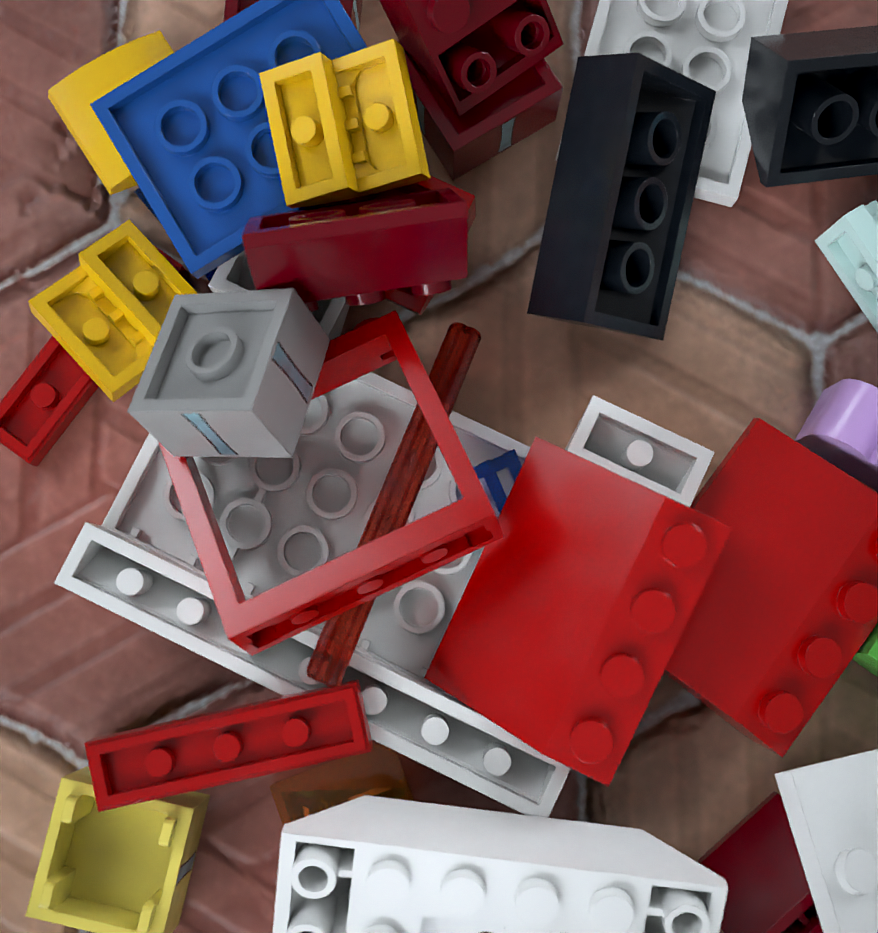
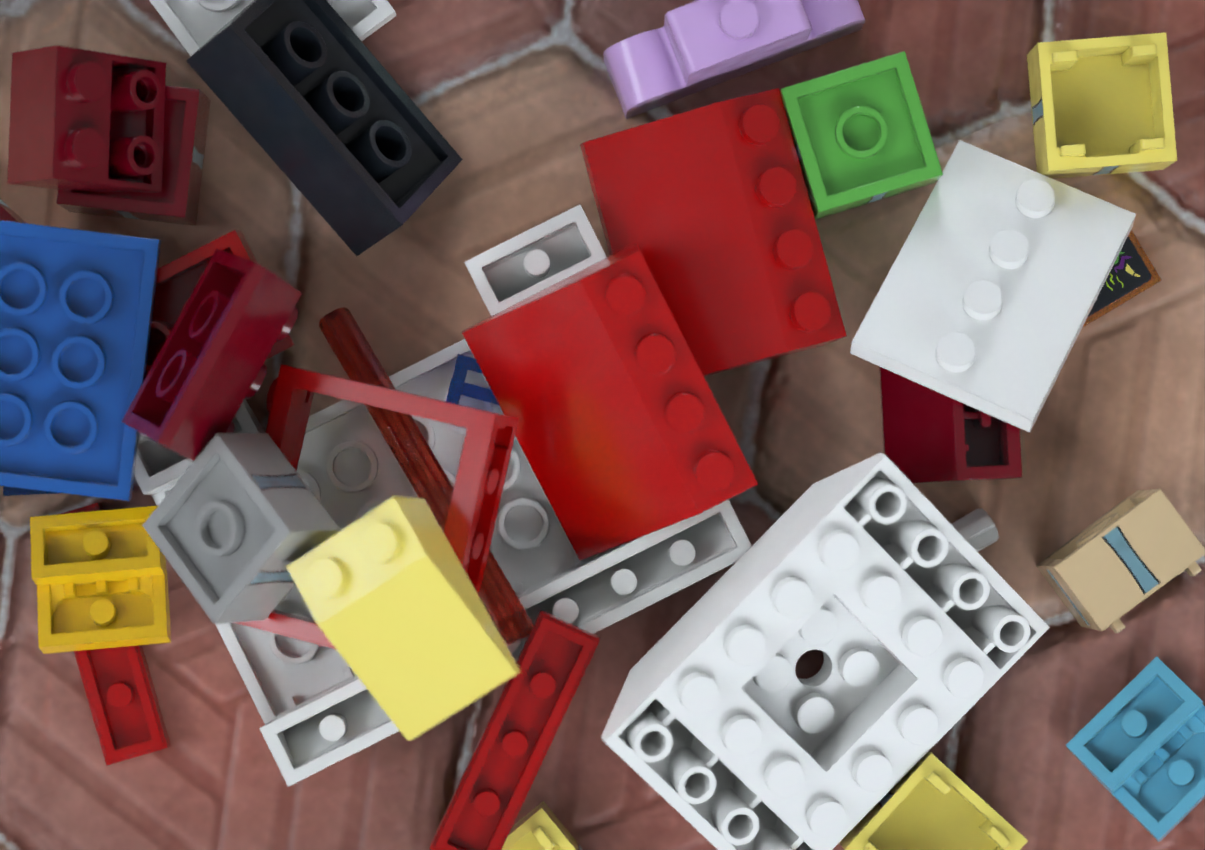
camera: 50 degrees left, 5 degrees up
yellow slope [259,38,431,208] -> none
clear orange tile [269,742,414,827] -> none
none -> light yellow slope [286,496,521,741]

